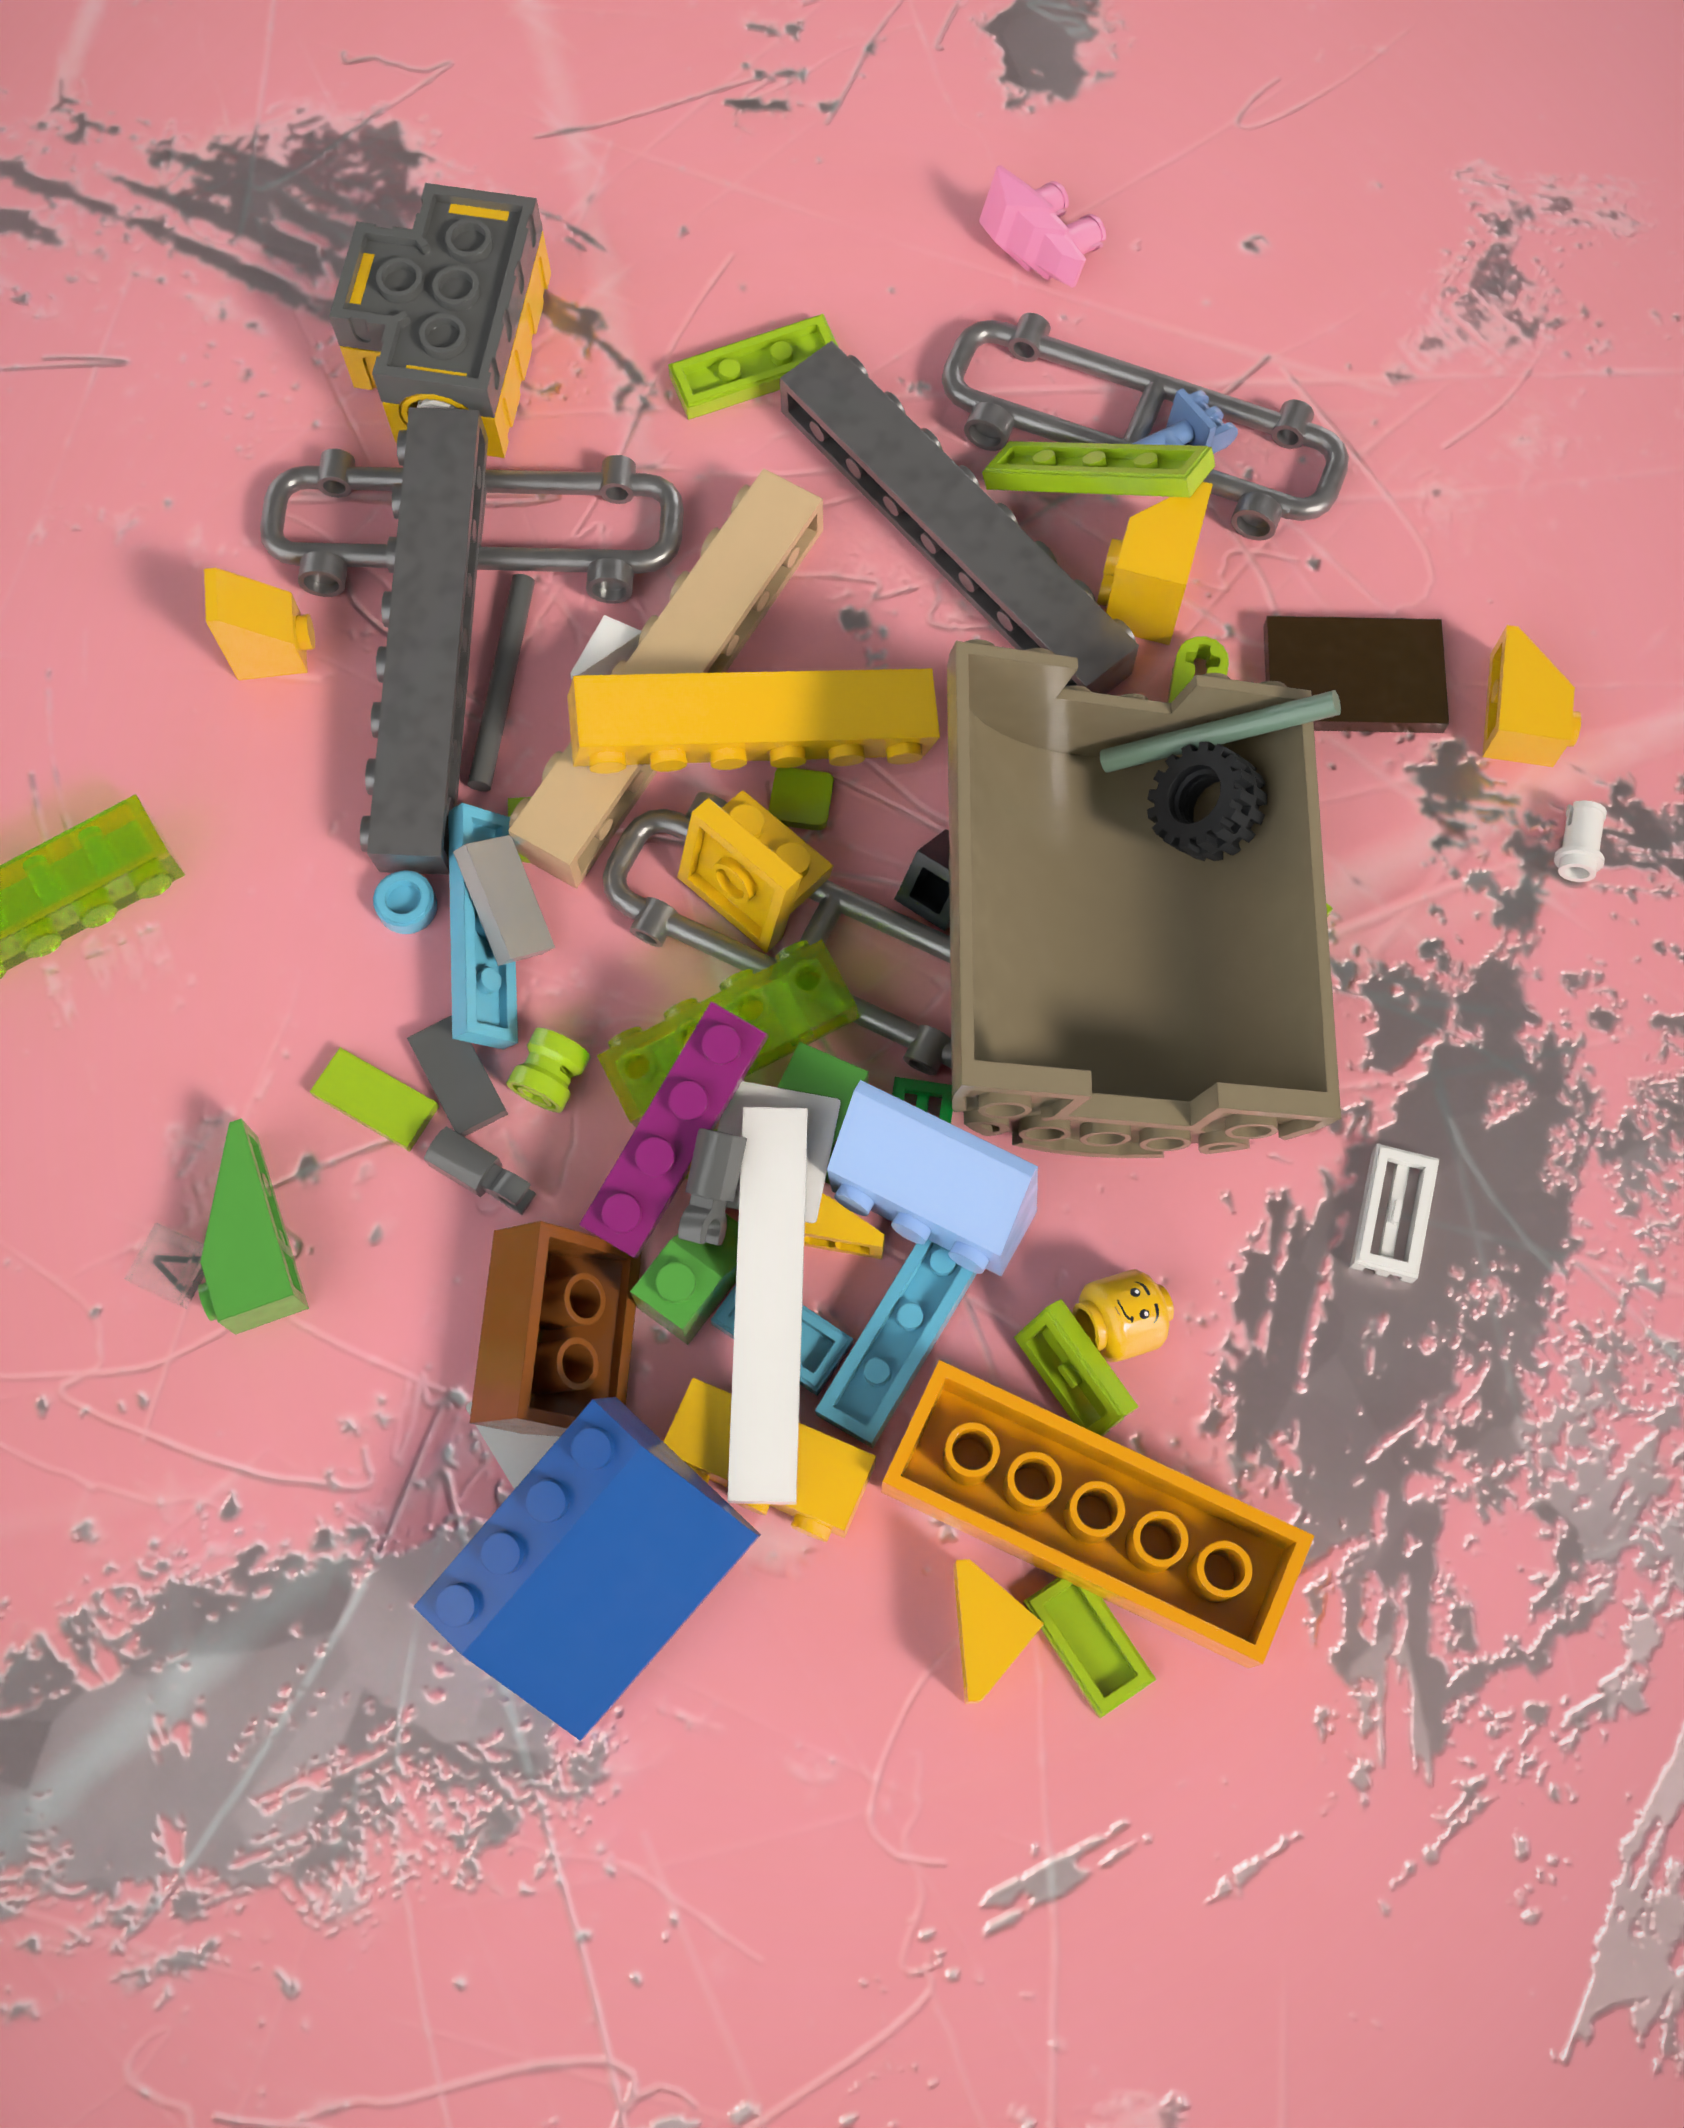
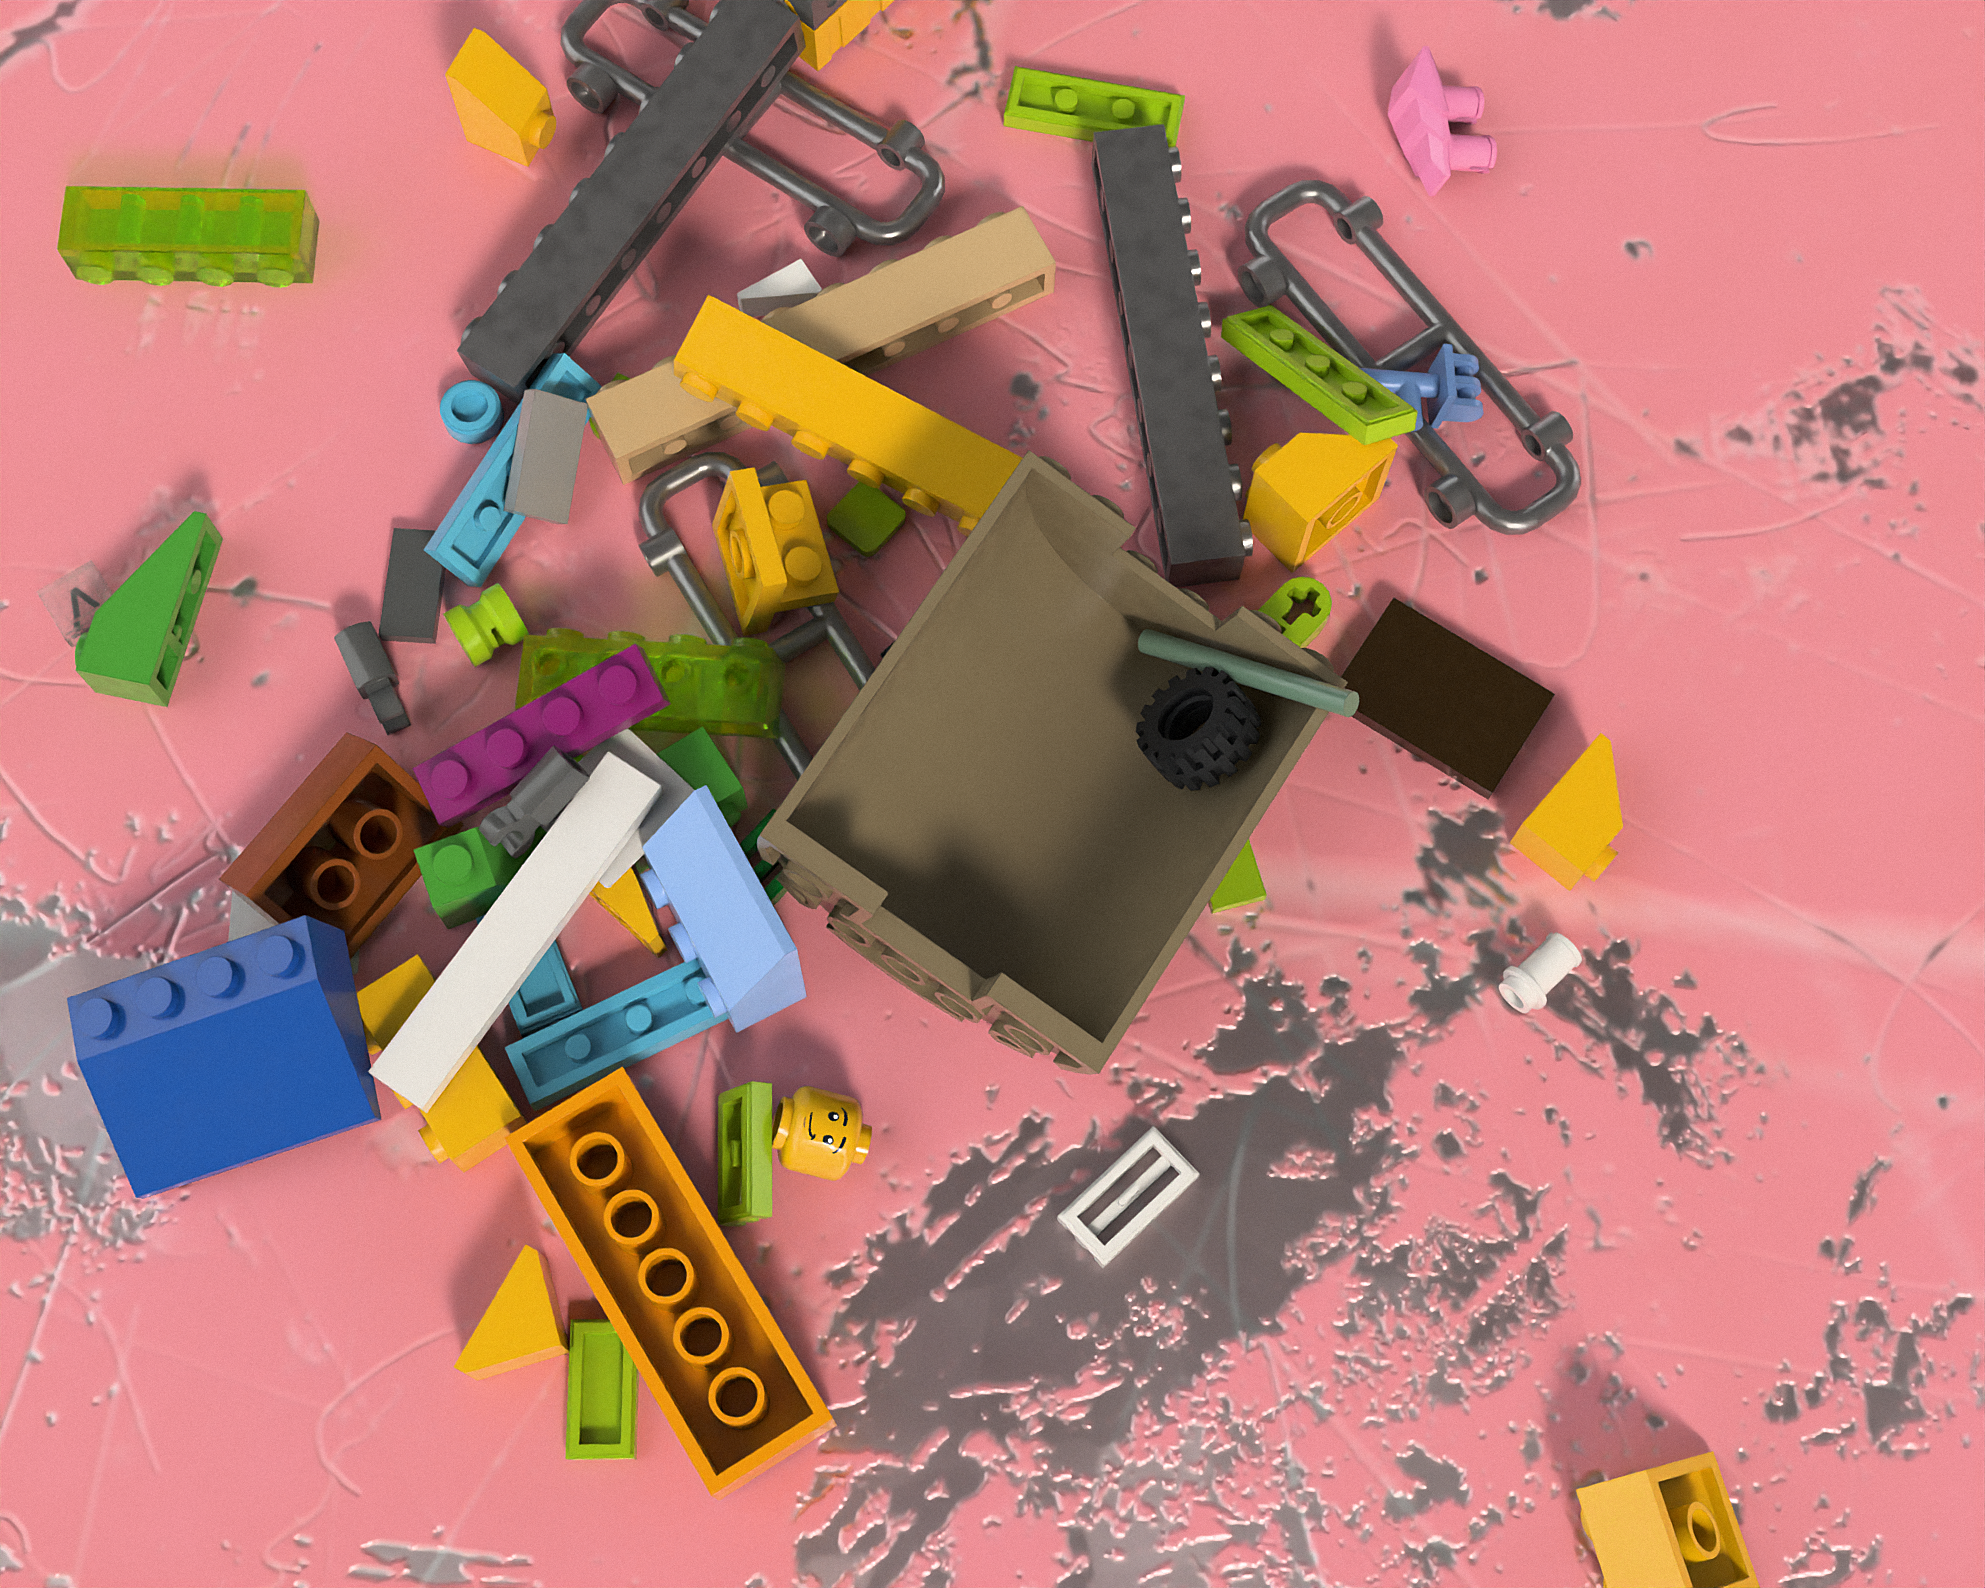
camera: 30 degrees right, 0 degrees up
lime piece [310,1047,439,1152] -> none
dark grey bar [467,574,535,792] -> none

